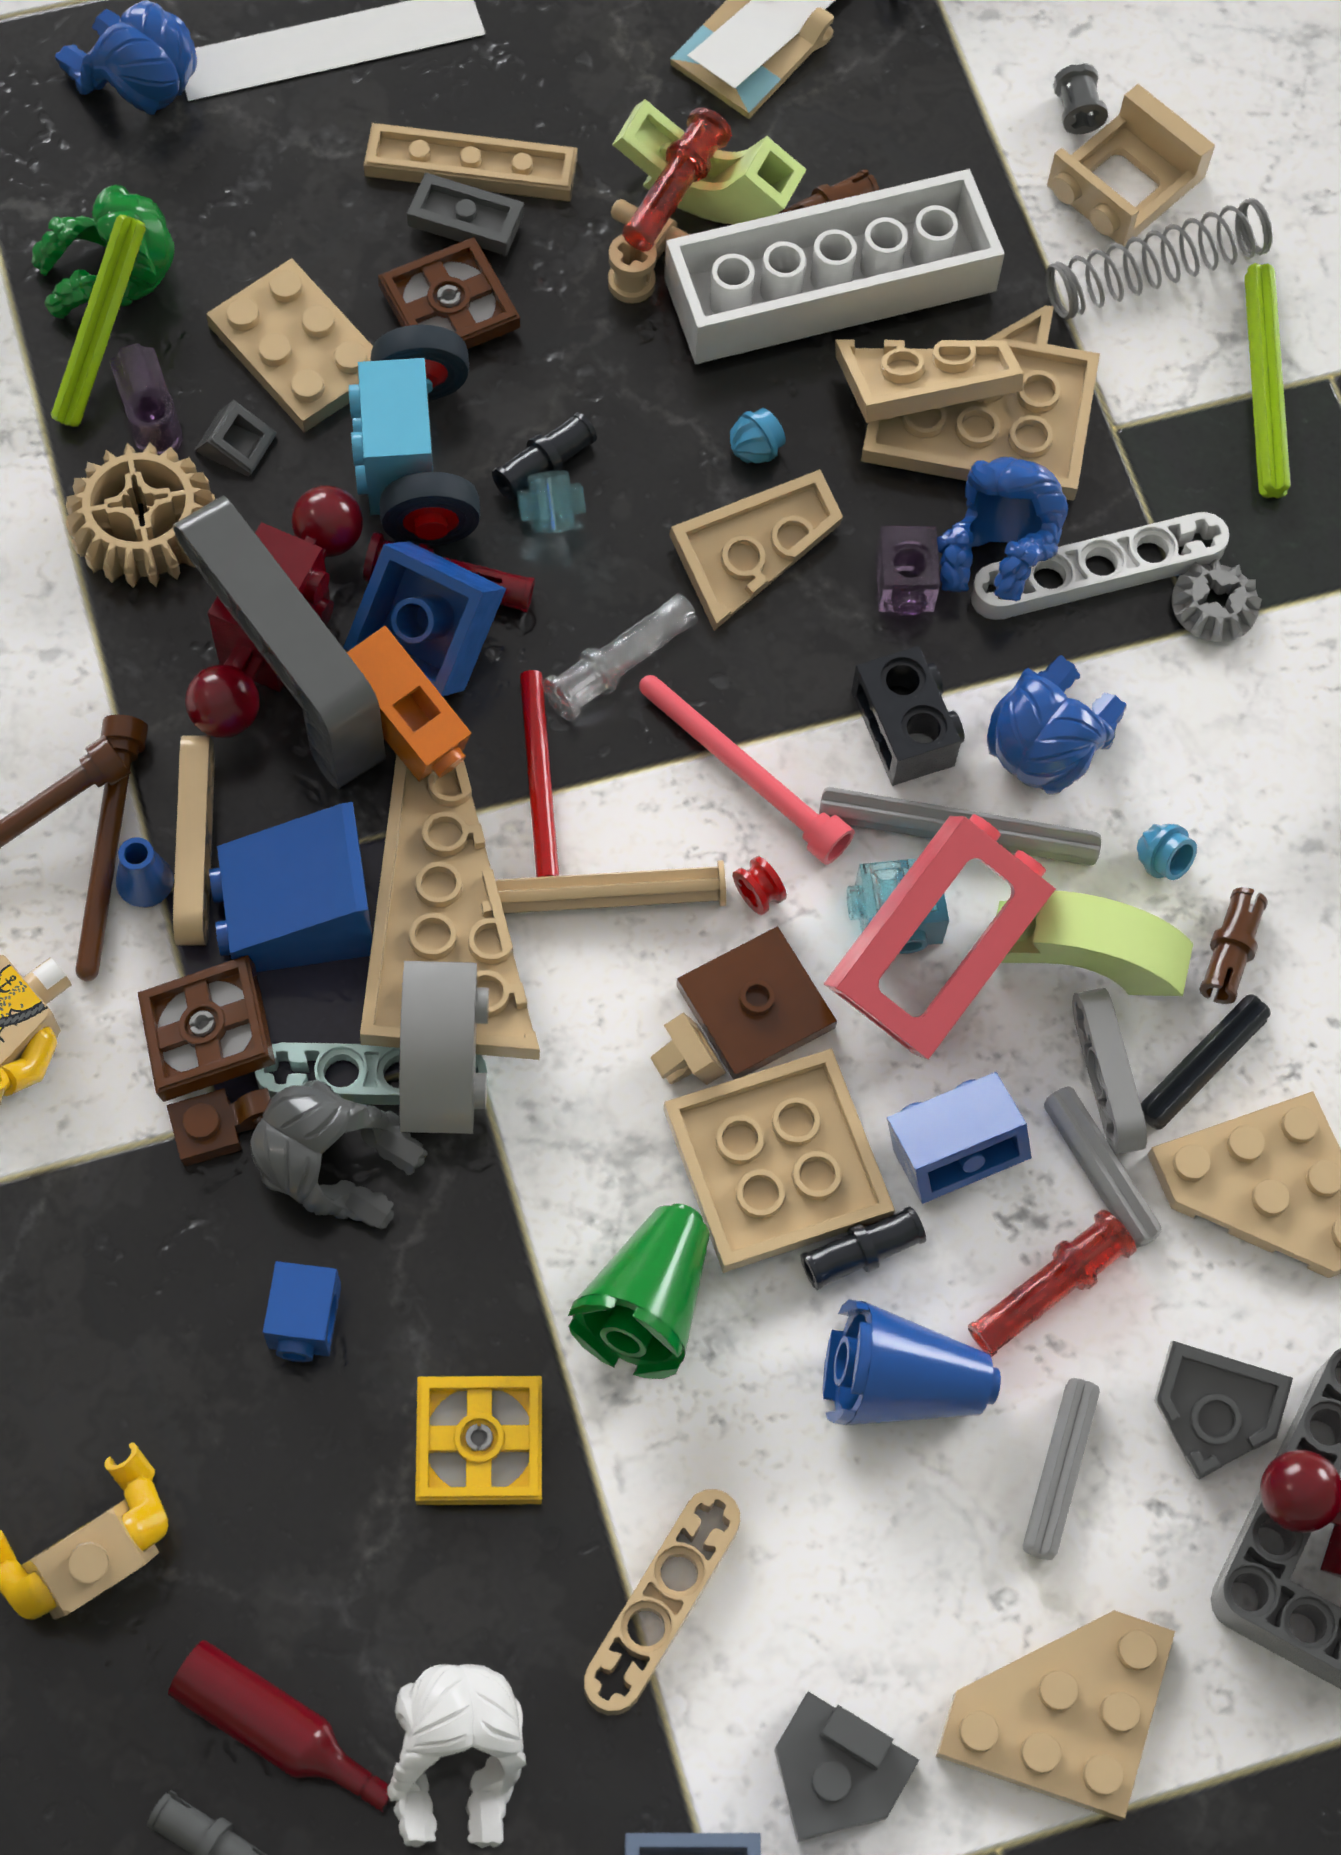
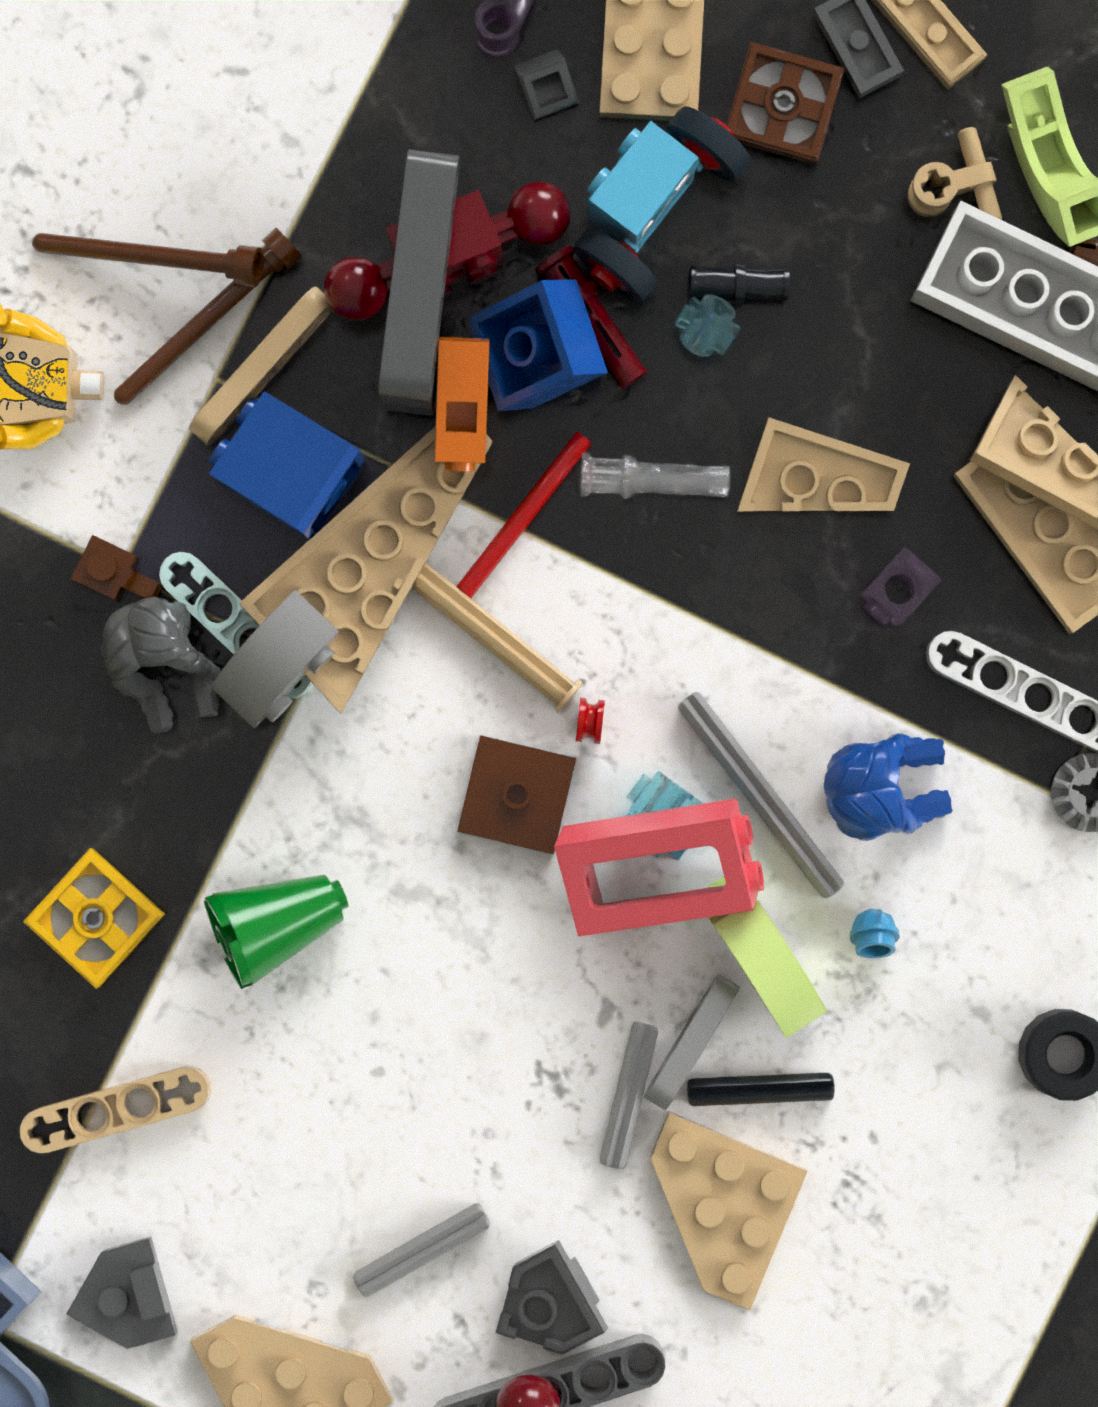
camera: 50 degrees right, 20 degrees up
tan gear [66,442,215,588] -> none
blue cone [116,837,174,907] -> none
reddish brown piece [137,955,276,1102] -> none
blue brick [263,1261,341,1362] -> none
clear red pin [622,108,732,251] -> none
coral piece [639,675,855,865] -> none
tan tile [650,1012,727,1085] -> none
tan plate [663,1048,895,1273] -> none
dark azure plate [730,408,786,463] -> none
black pin [800,1206,926,1290] -> none
blue cone [823,1299,1001,1425] -> none
black brick [851,646,965,786] -> none
brick [887,1072,1032,1204] -> none
blue hair [935,457,1068,601] -> none
clear red pin [968,1209,1137,1357] -> none
reddish brown pin [1199,887,1268,1004] -> none

